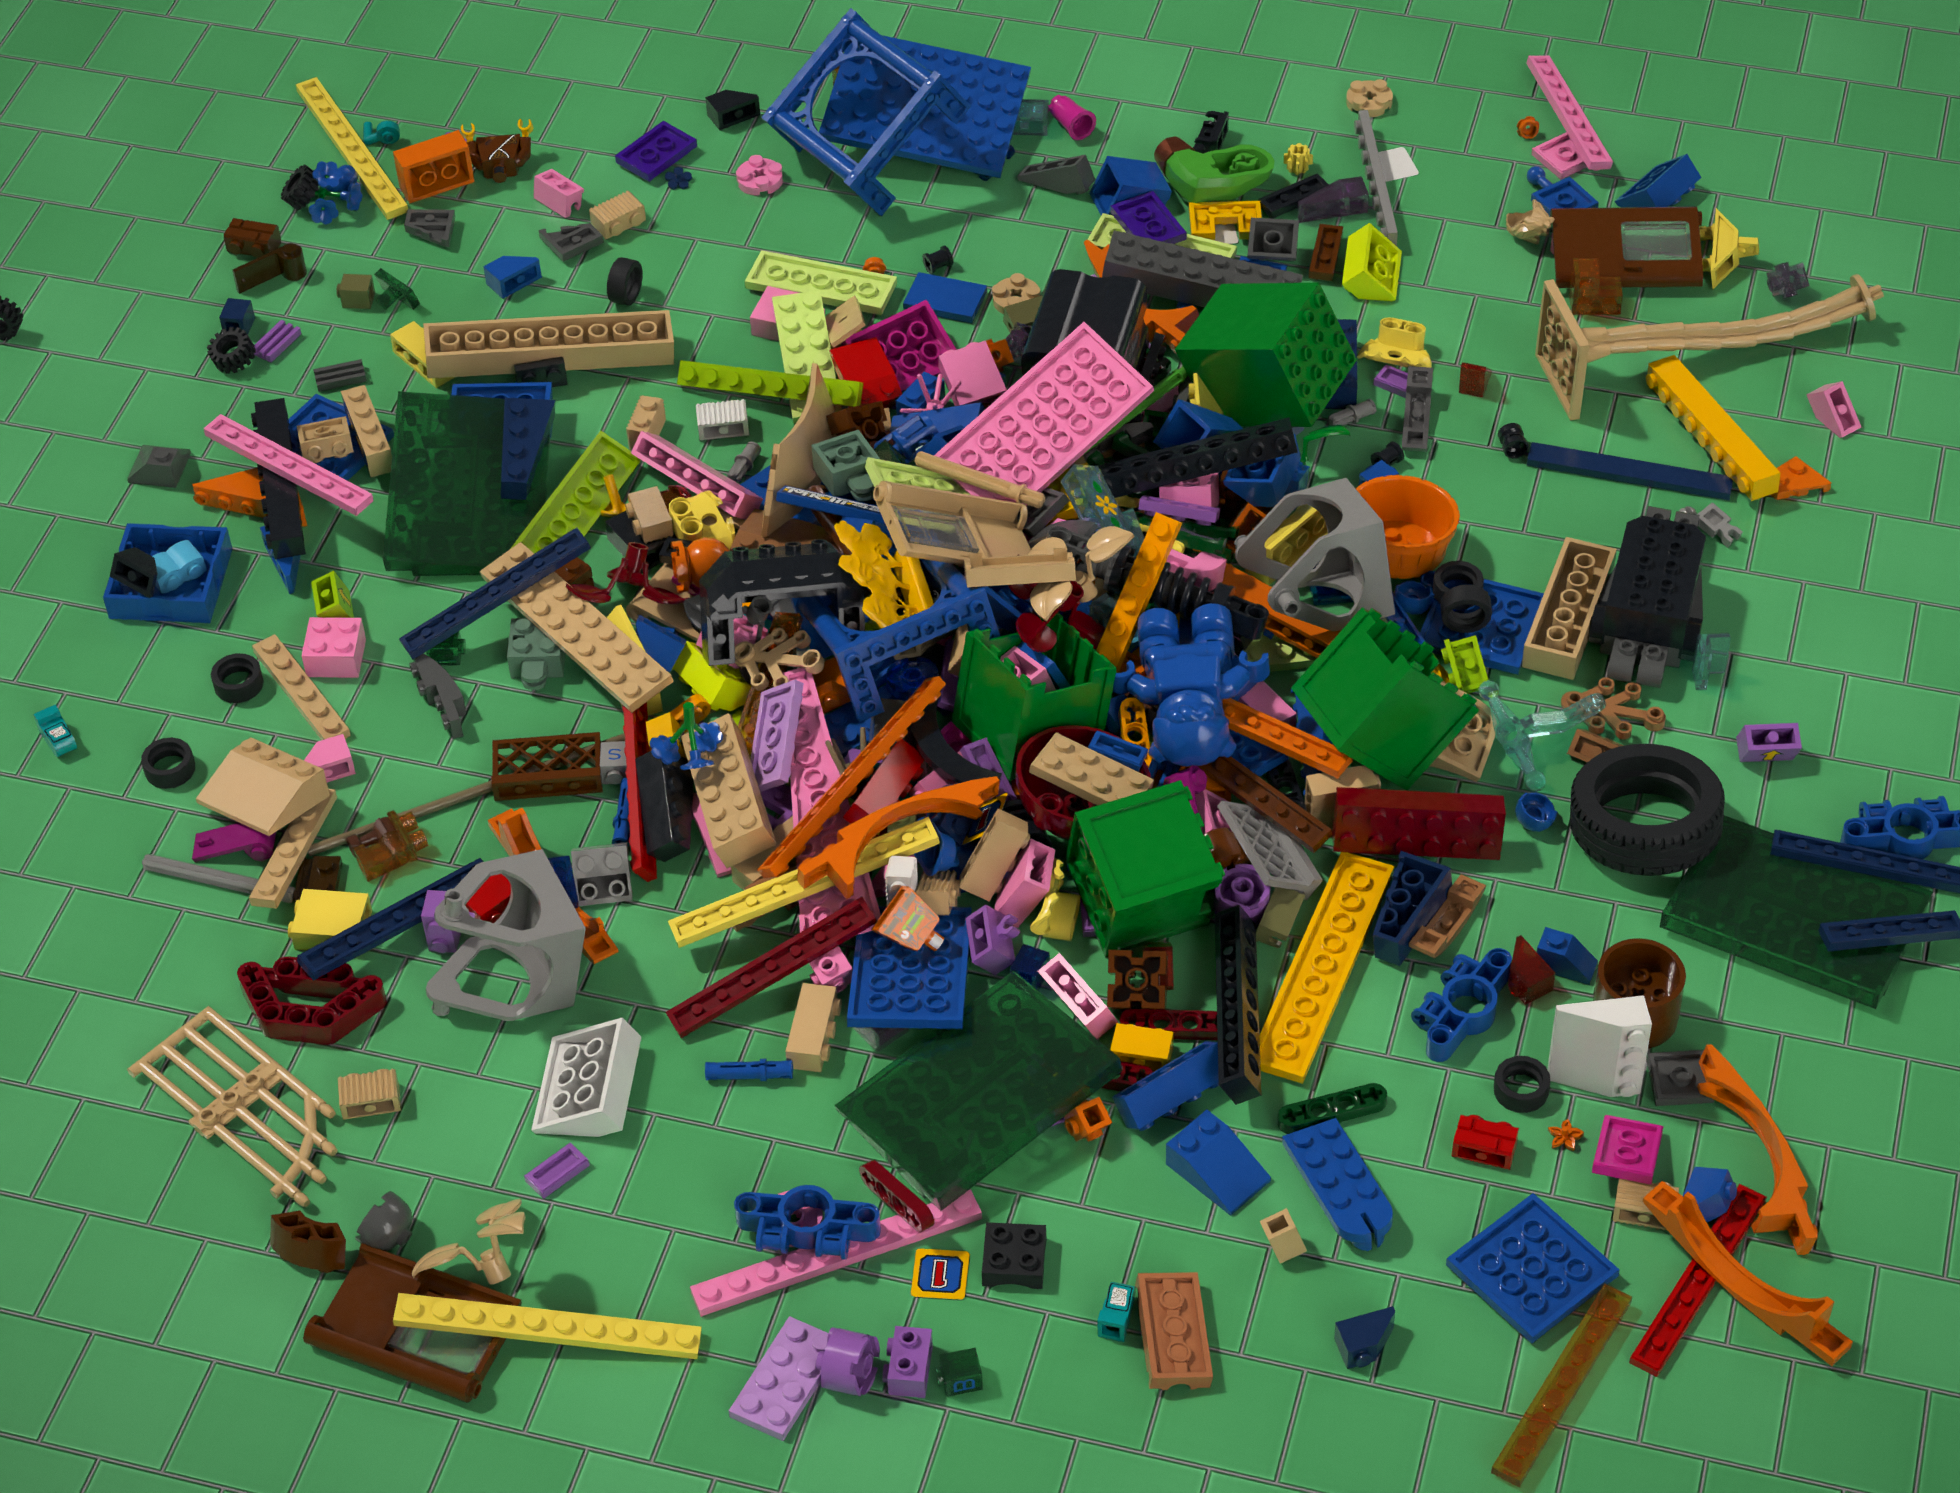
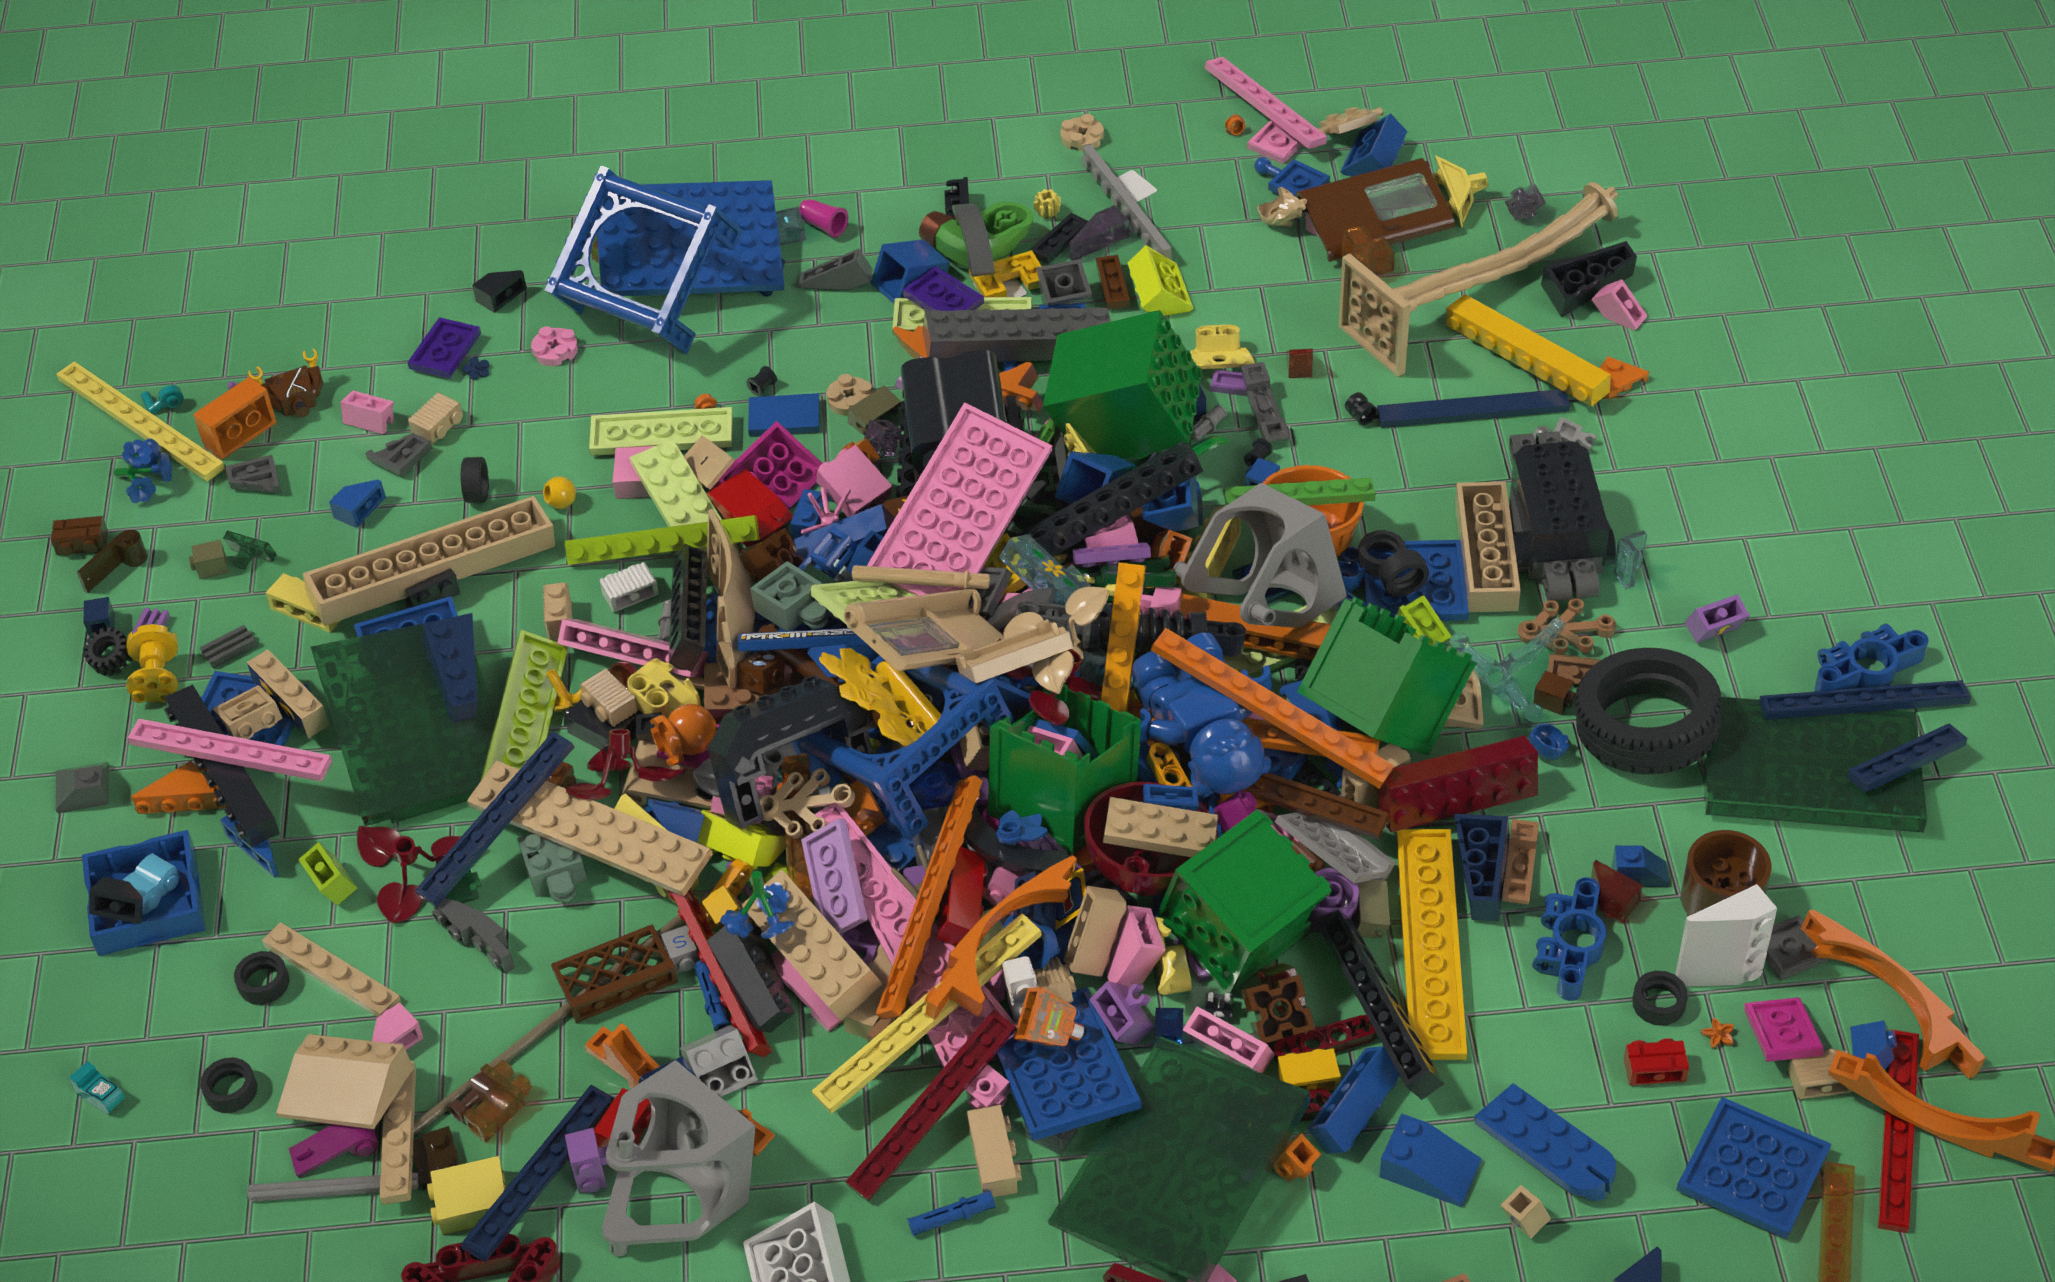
camera: 20 degrees left, 0 degrees up
black tyre [281,164,319,210] -> none
bright pink brick [302,617,366,678] -> none
dark green beam [1278,1083,1387,1134] -> none
none -> yellow piece [126,624,179,703]
none -> dark red plant [357,826,462,923]
none -> yellow piece [543,476,577,510]
none -> black brick [669,544,707,672]
none -> reddish brown head [737,651,784,694]
none -> dark grey slope [952,203,994,277]
none -> blue plate [997,810,1048,845]
none -> orange plate [1151,628,1394,789]
none -> black tile [1205,992,1234,1024]
none -> bright green plate [1224,478,1376,505]
none -> tan plate [1318,107,1383,135]
none -> reddish brown brick [1533,671,1576,715]
none -> black wedge [1541,241,1637,318]

